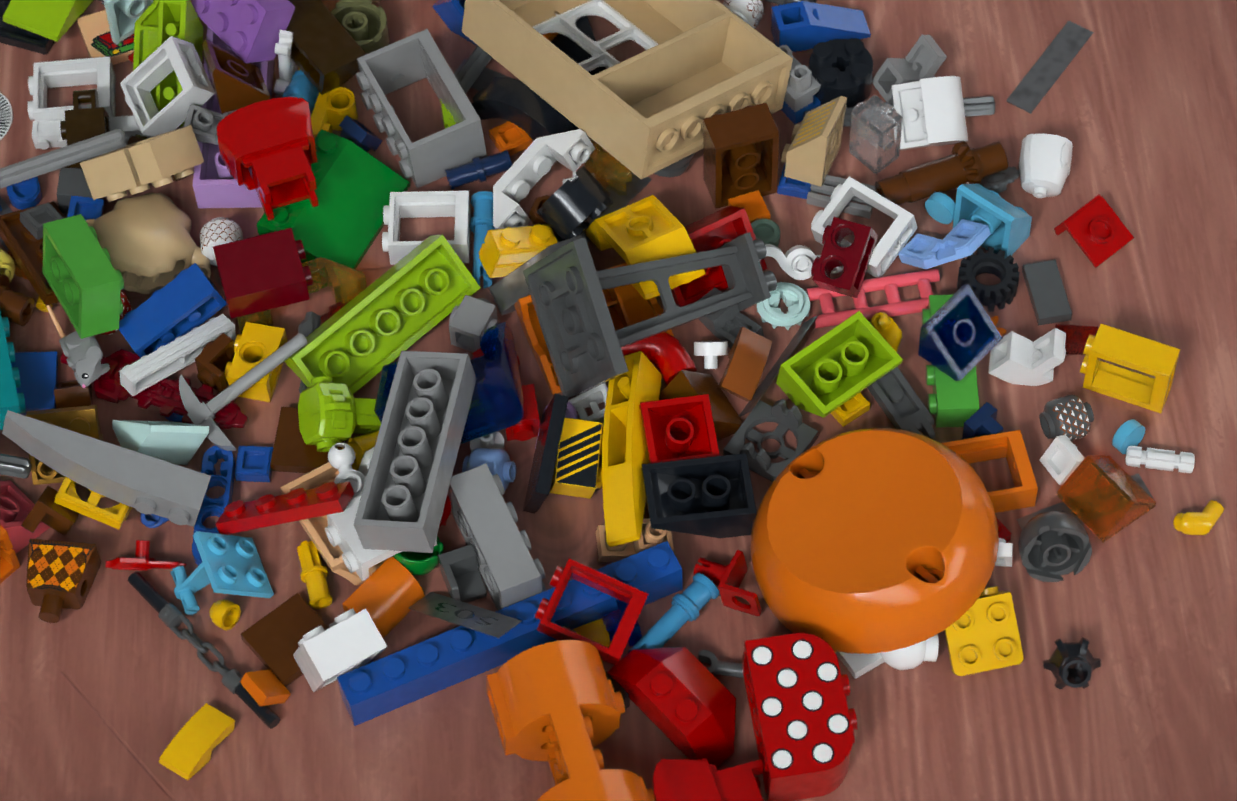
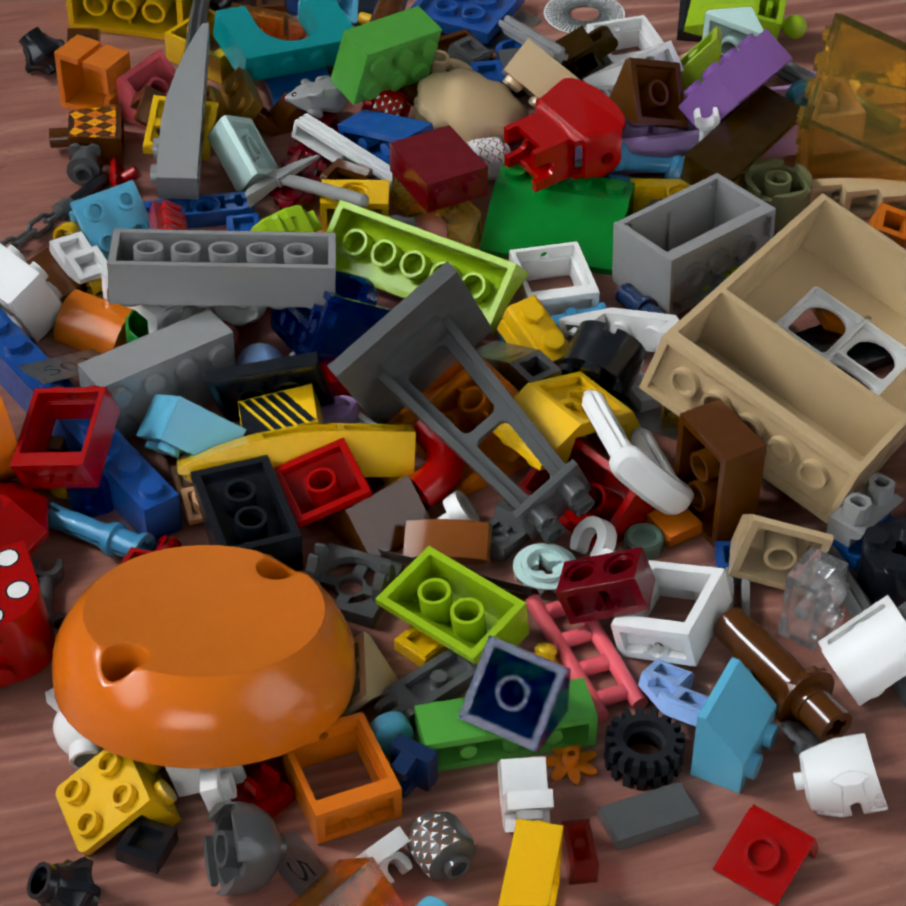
camera: 75 degrees right, 15 degrees down
none -> white slope [49,231,108,284]
none -> dark grey brick [66,143,103,186]
none -> black plate [115,816,178,874]
none -> medium azure slope [136,394,246,458]
none -> medium azure tile [370,711,414,755]
none -> white piece [582,389,694,515]

